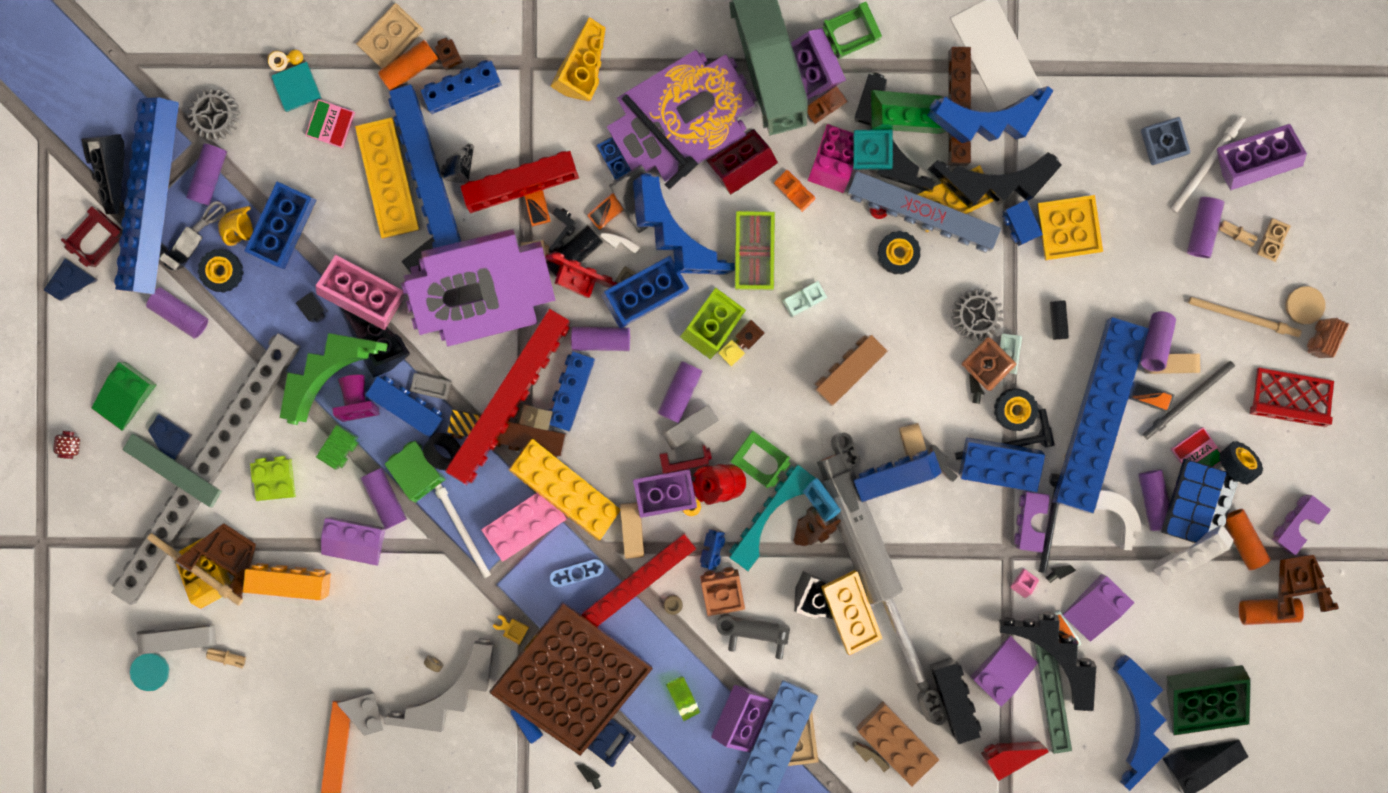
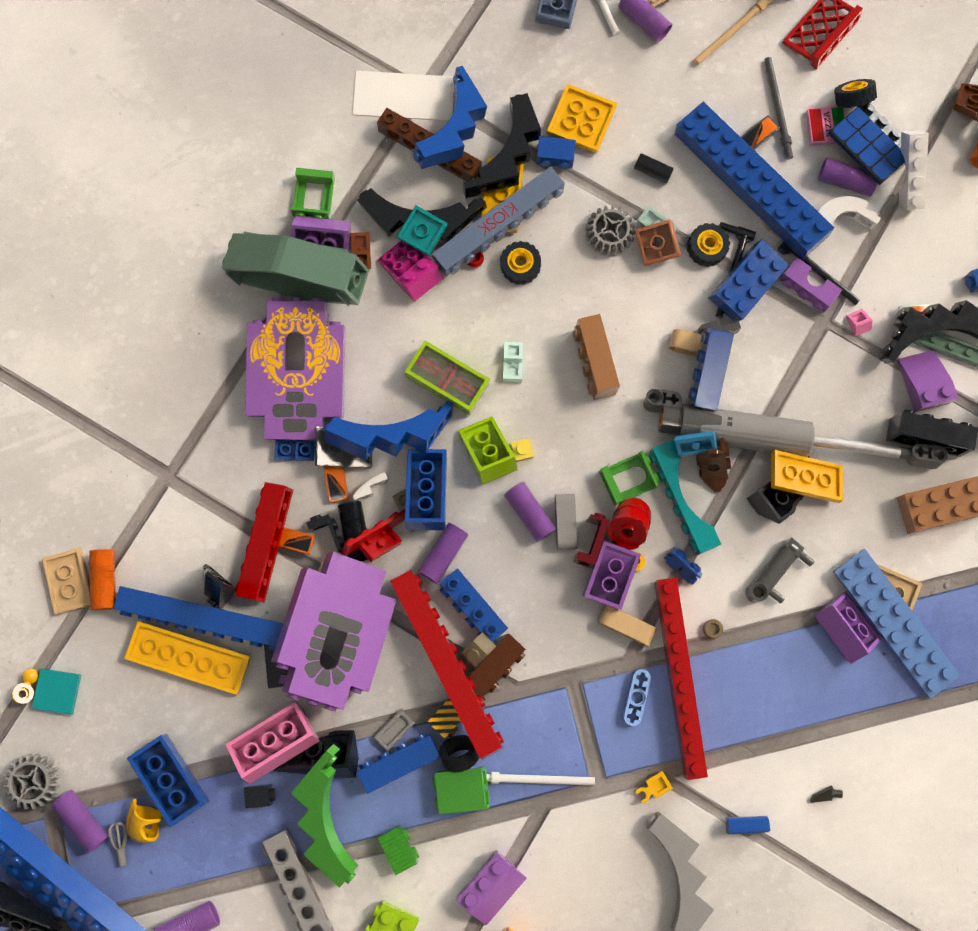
camera: 65 degrees left, 10 degrees down
bracket [160,227,203,270] -> none
black wheel [198,249,244,293] -> none
tile [306,99,355,149] -> none
magenta plant [332,375,380,422] -> none
medium lavender piece [360,468,407,530] -> none
blue brick [420,60,502,114] -> none
dark tan tile [424,655,444,672] -> none
reddish brown brick [435,38,463,70] -> none
bright pink brick [482,493,568,562] -> none
reddish brown plate [490,602,653,756] -> none
yellow plate [509,439,621,541] -> none
yellow wedge [550,17,606,101] -> none
dark blue plate [587,718,636,767] -> none
black bar [622,94,698,190] -> none
clear neon green slope [666,676,701,721] -> none
nougat plate [700,567,745,616] -> none
dark red slope [706,129,778,195] -> none
reddish brown brick [735,320,765,350] -> none
orange slope [774,170,816,212] -> none
dark tan slope [852,741,890,772] -> none
green slope [871,90,946,134] -> none
pearl dark grey bar [969,374,985,404] -> none
pearl dark grey bar [1046,565,1077,583] -> none
medium lavender slope [1062,574,1135,642] -> none
medium lavender piece [1141,311,1176,372] -> none
tan beam [1144,354,1201,374] -> none
orange piece [1225,509,1271,570] -> none
medium lavender arch [1271,494,1331,555] -> none

